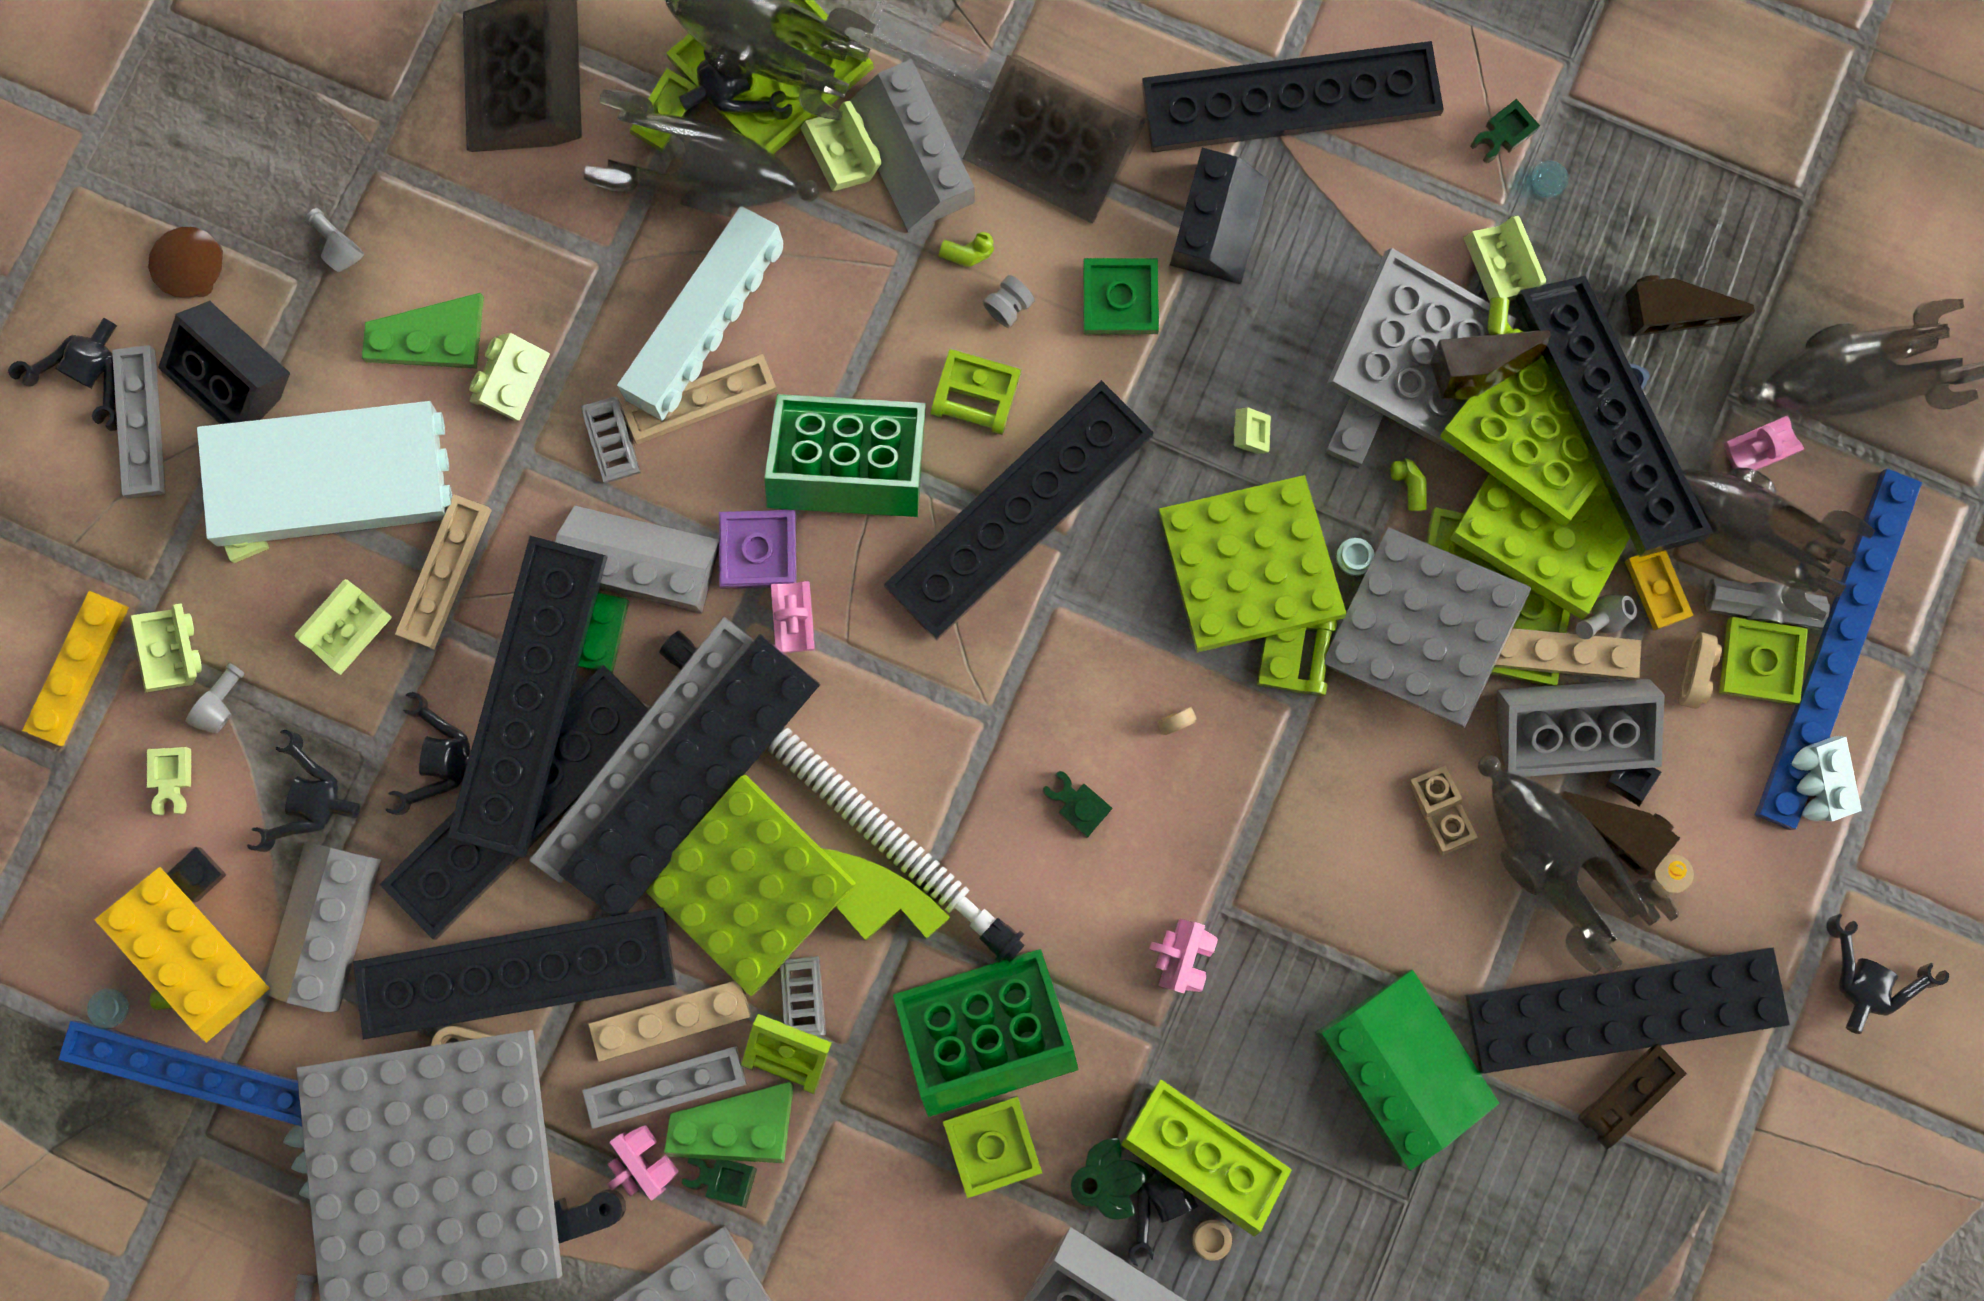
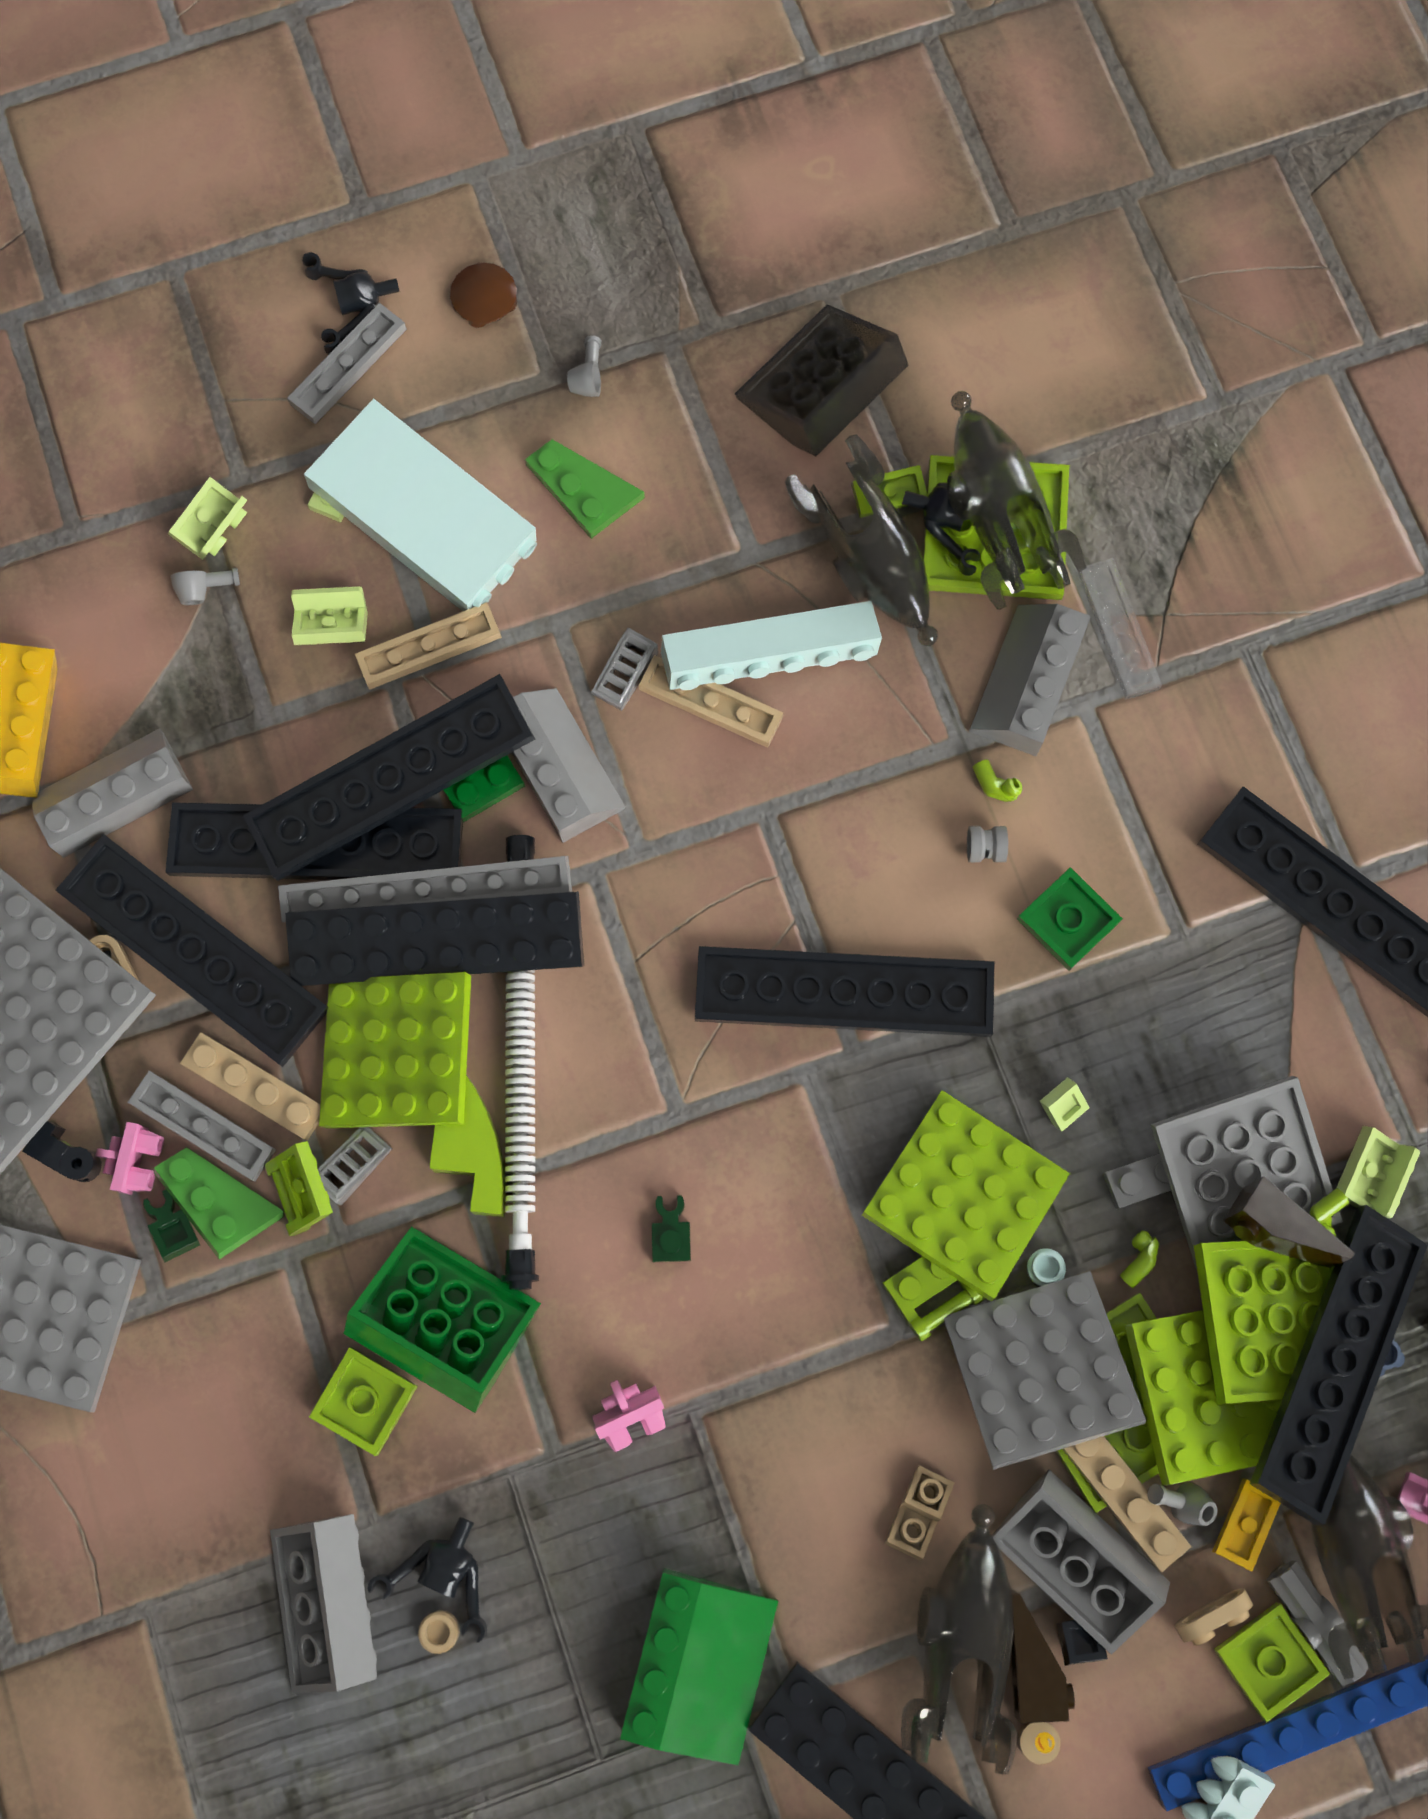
camera: 50 degrees right, 5 degrees down
yellow plate [22,591,129,746] -> none
yellowish green plate [147,747,191,815] -> none
black slope [158,301,290,424] -> none
black plate [167,847,226,902] -> none
black piece [247,730,360,852] -> none
black piece [385,692,471,815] -> none
yellowish green bracket [469,333,550,421] -> none
medium lavender plate [719,510,797,589] -> none
green slope [764,394,926,517] -> none
bright pink hips [771,581,815,653] -> none
yellowish green bracket [800,101,881,191] -> none
lime plate [930,349,1021,435] -> none
clear smoke slope [962,54,1147,224] -> none
dark green plate [1071,1138,1148,1220] -> none
lime plate [1121,1079,1292,1237] -> none
tan tile [1156,707,1197,736] -> none
black slope [1170,147,1269,284] -> none

